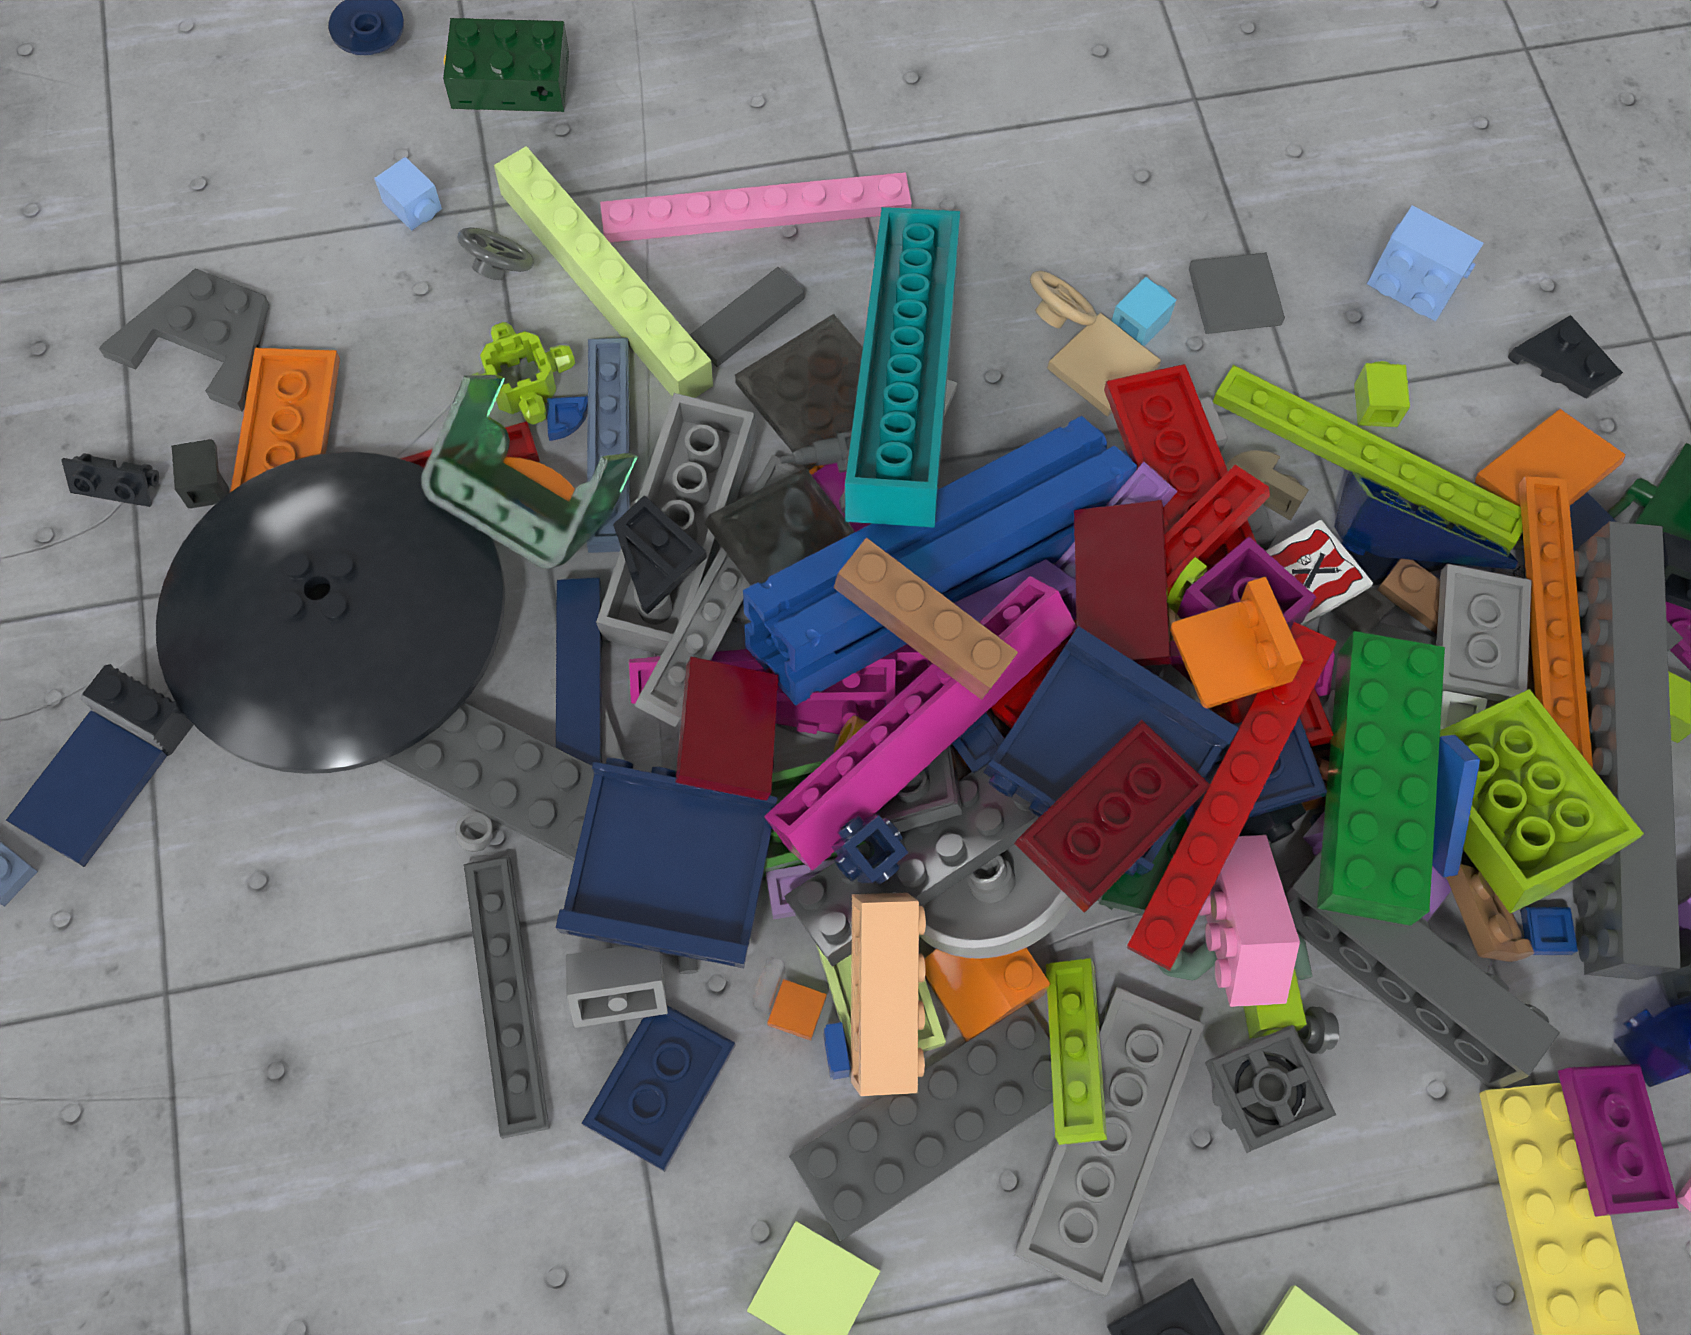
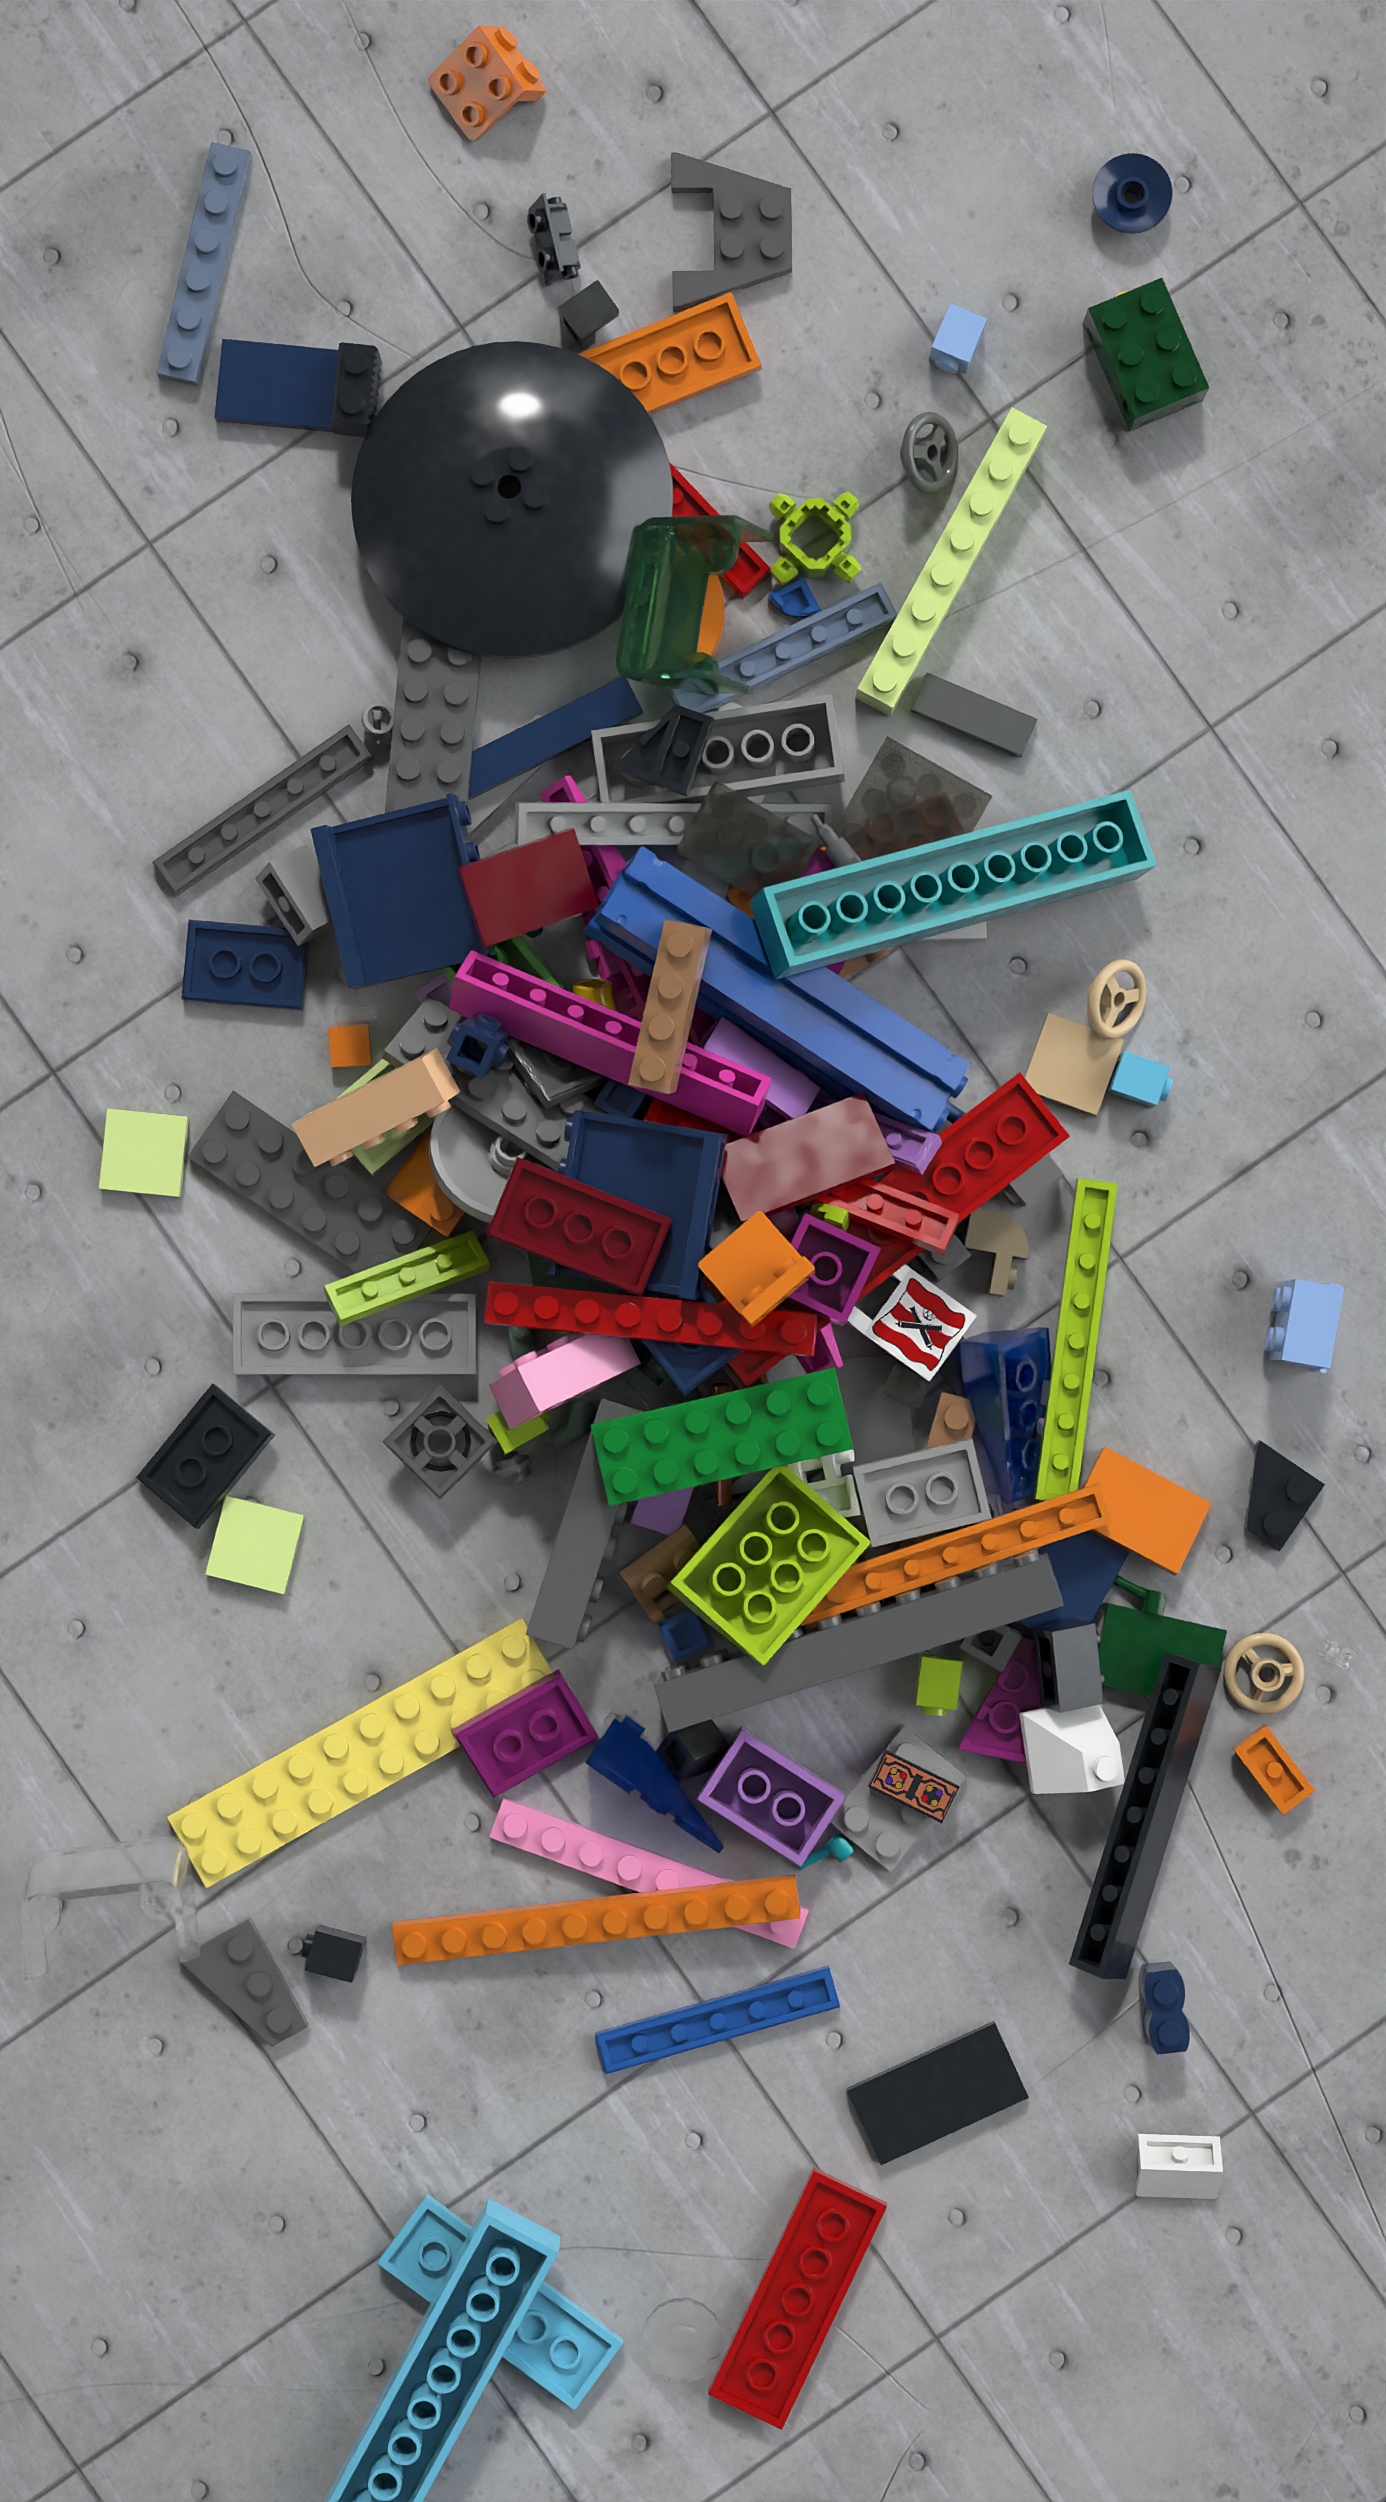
camera: 70 degrees right, 20 degrees up
bright pink plate [600,172,912,243] -> none
blue tile [823,1022,850,1080] -> none
dark grey tile [1189,252,1285,334] -> none
lime brick [1354,361,1410,427] -> none
blue tile [1432,735,1480,877] -> none

